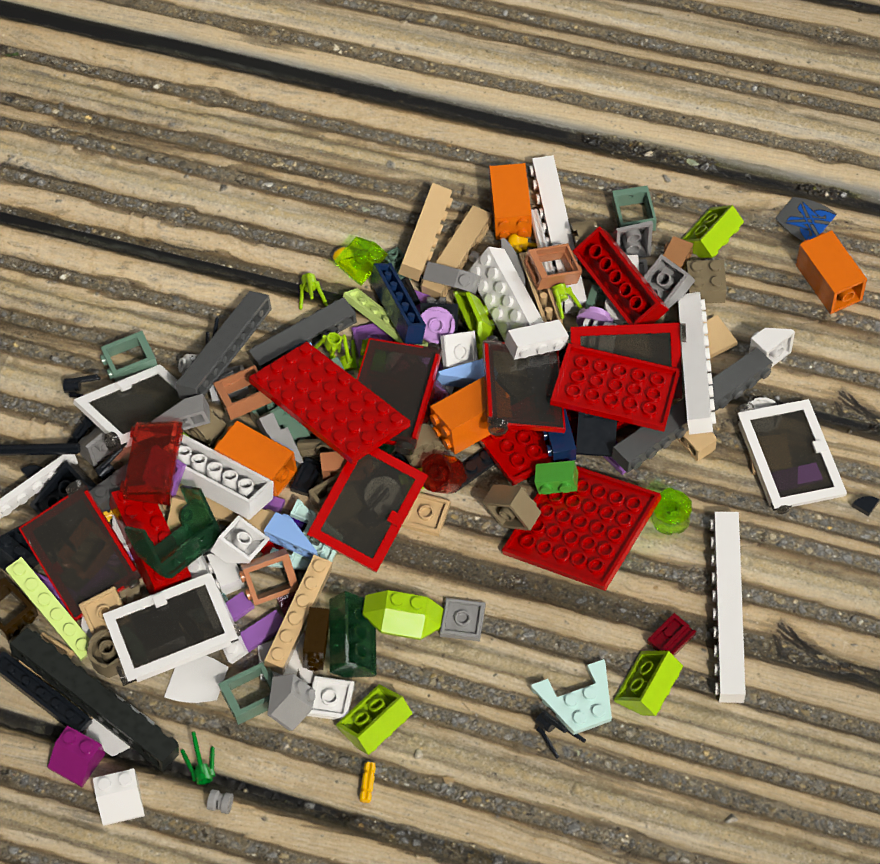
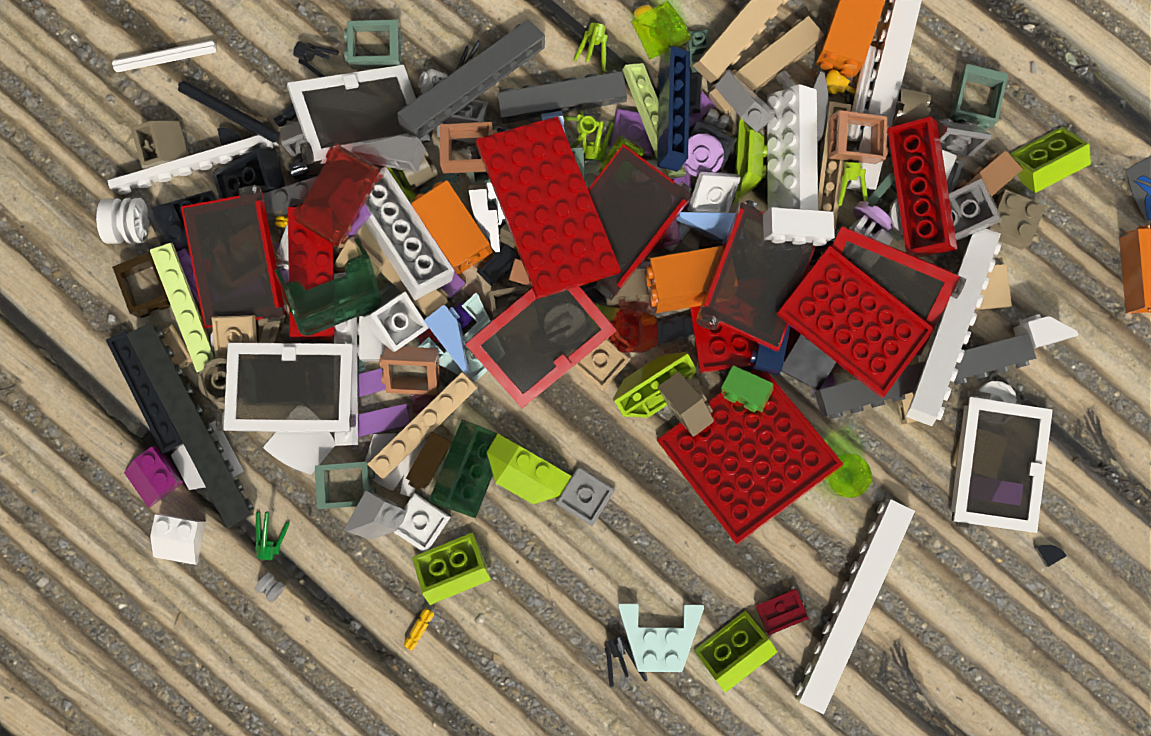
camera: 25 degrees right, 25 degrees up
none -> lime wedge [613,352,696,418]

